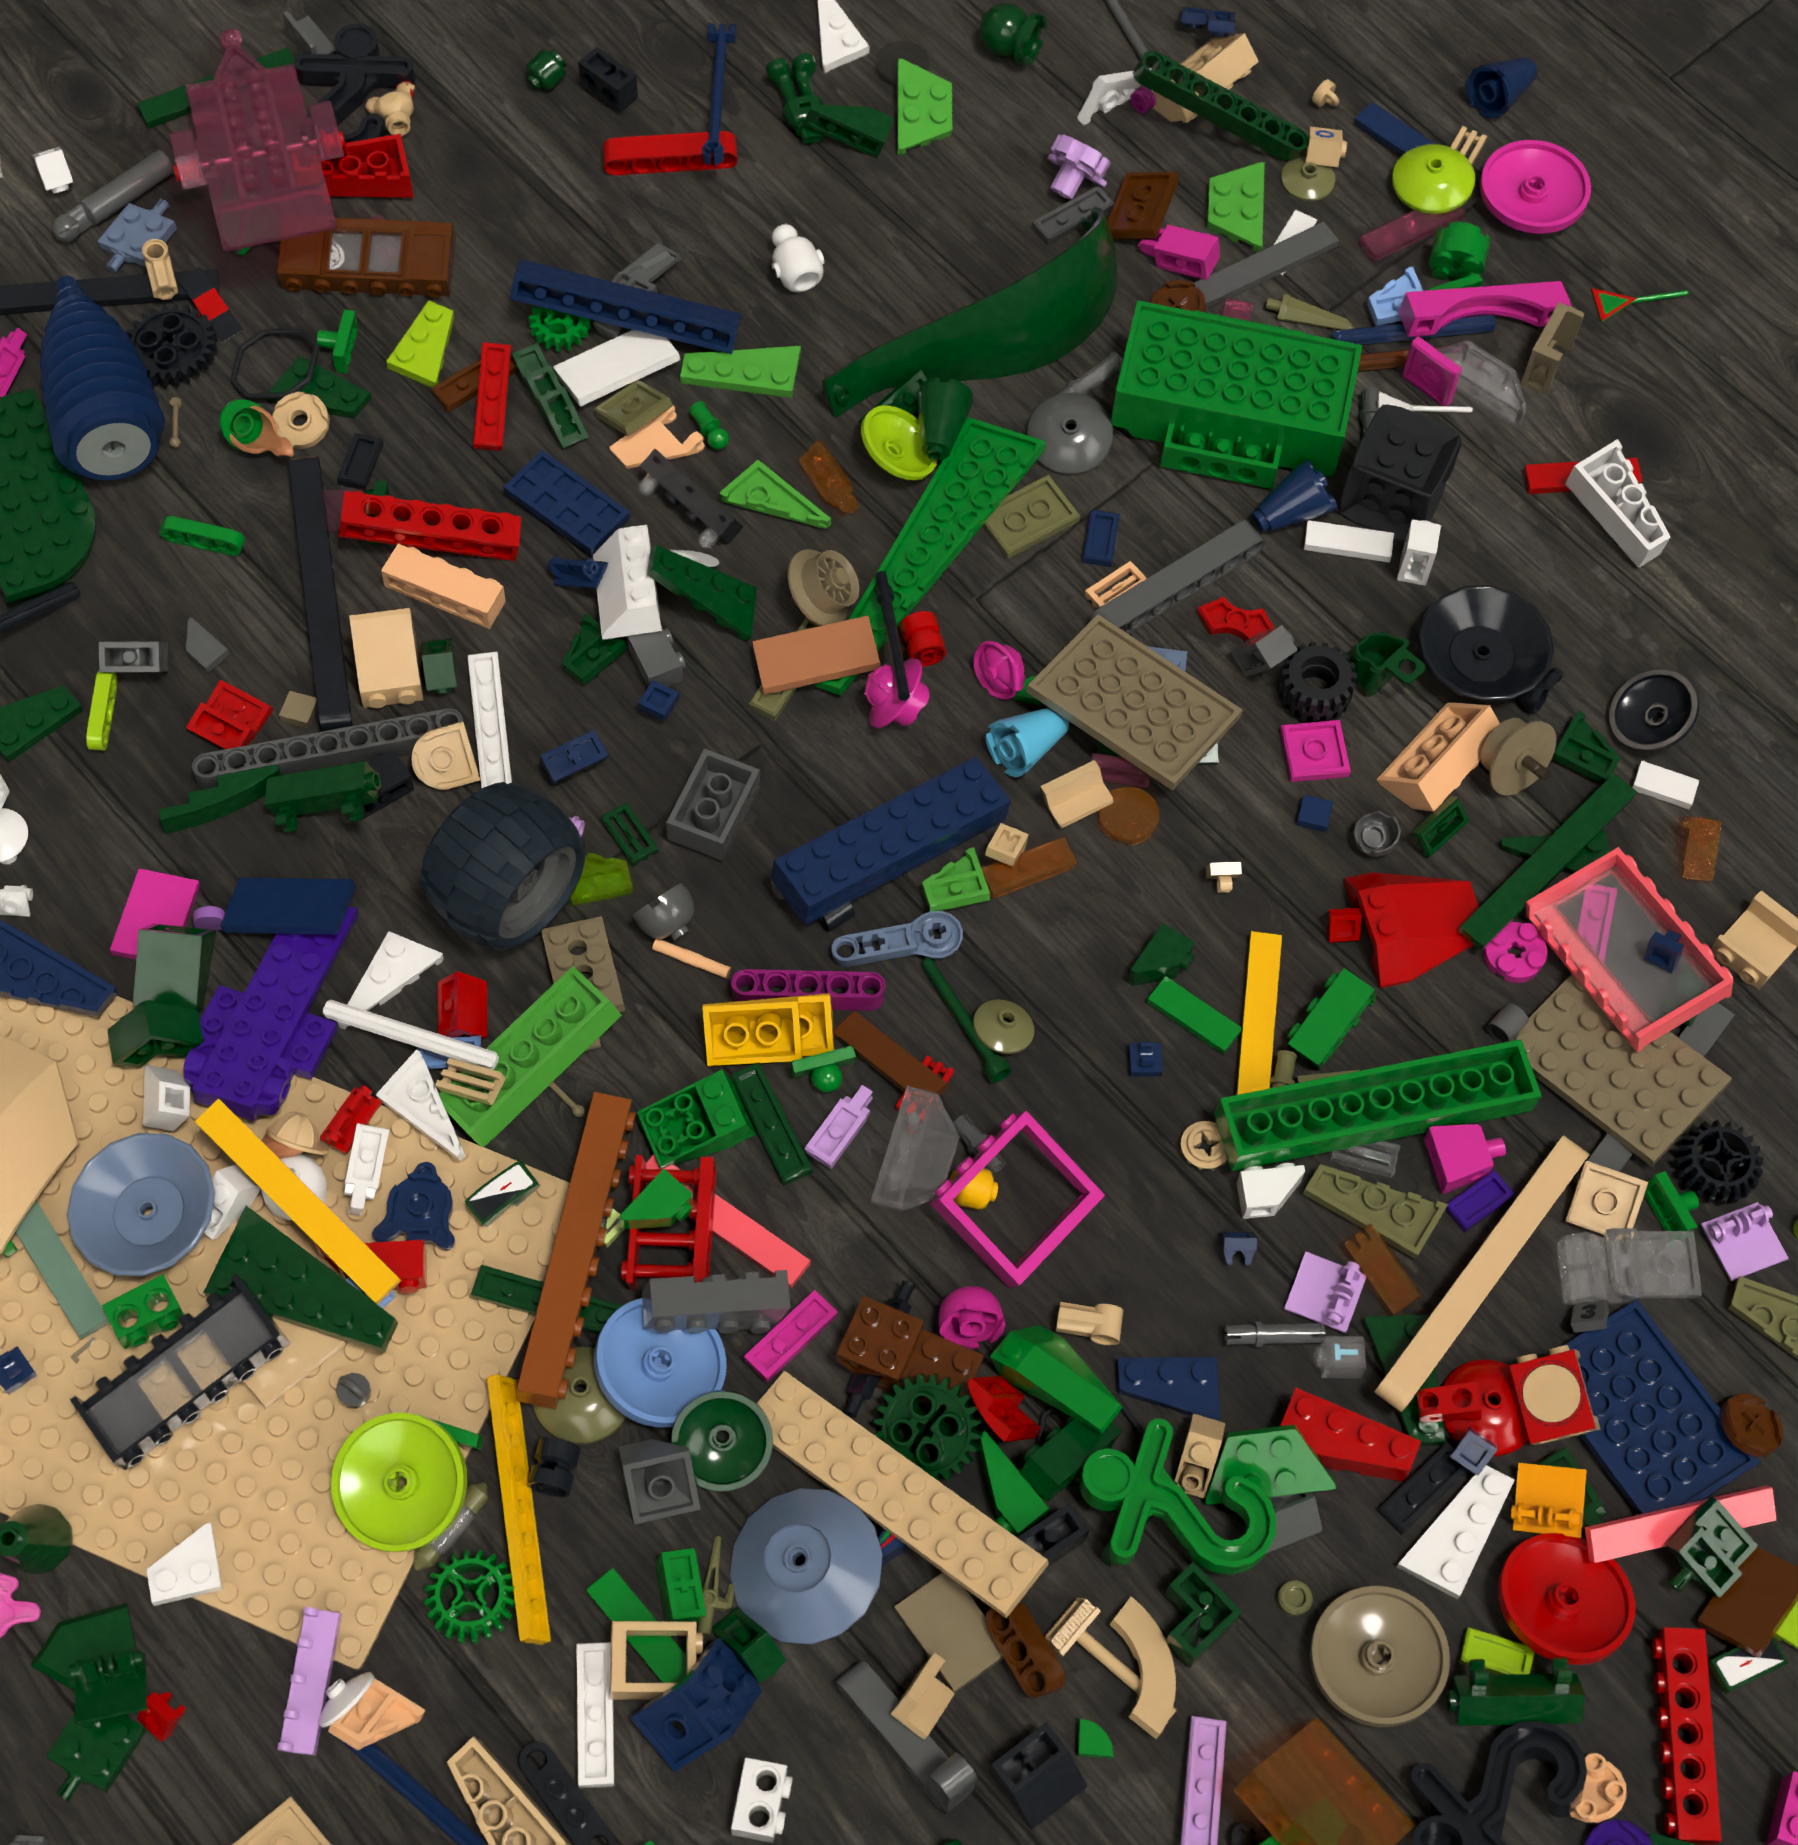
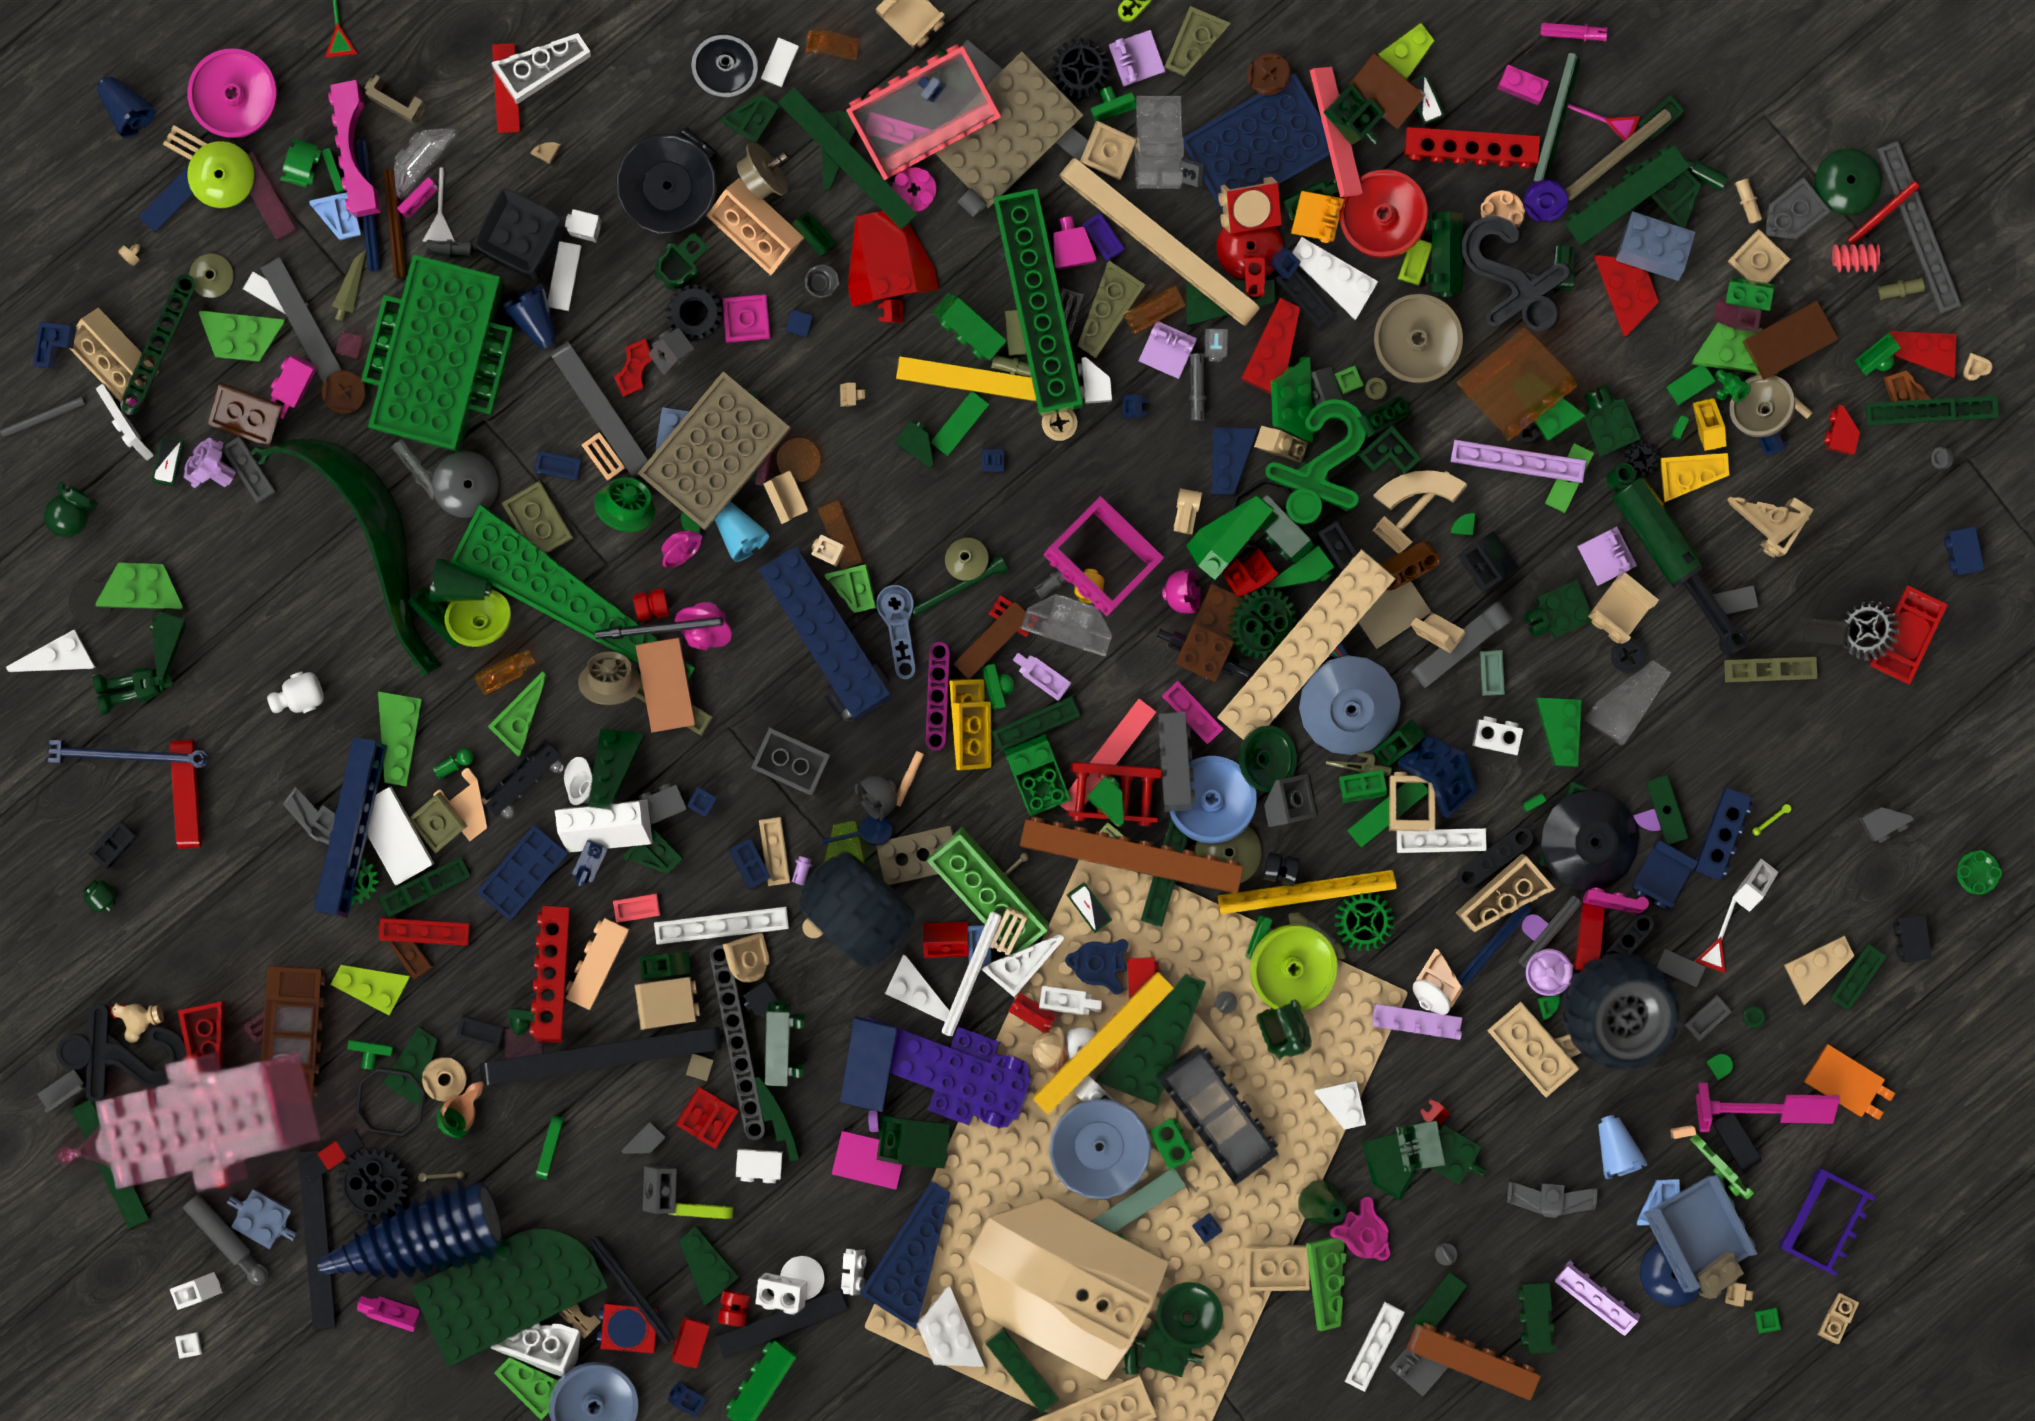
camera: 85 degrees left, 25 degrees up
dark green brick [107,1000,203,1068] -> none
tan piece [142,239,178,300] -> none
white slope [143,1065,190,1131] -> none
dark green tile [601,802,659,867] -> none
tan brick [1306,127,1347,167] -> none
none -> slope [152,436,184,487]
none -> tan tile [530,142,561,165]
none -> green piece [594,477,655,532]
none -> coral tile [613,894,661,923]
none -> white brick [736,1149,783,1183]
none -> tan tile [759,817,791,886]
none -> dark blue piece [820,815,892,845]
none -> dark green piece [1256,999,1312,1061]
none -> bright green tile [1334,365,1364,395]
none -> dark green tile [1358,395,1412,437]
none -> sand green tile [1480,650,1505,696]

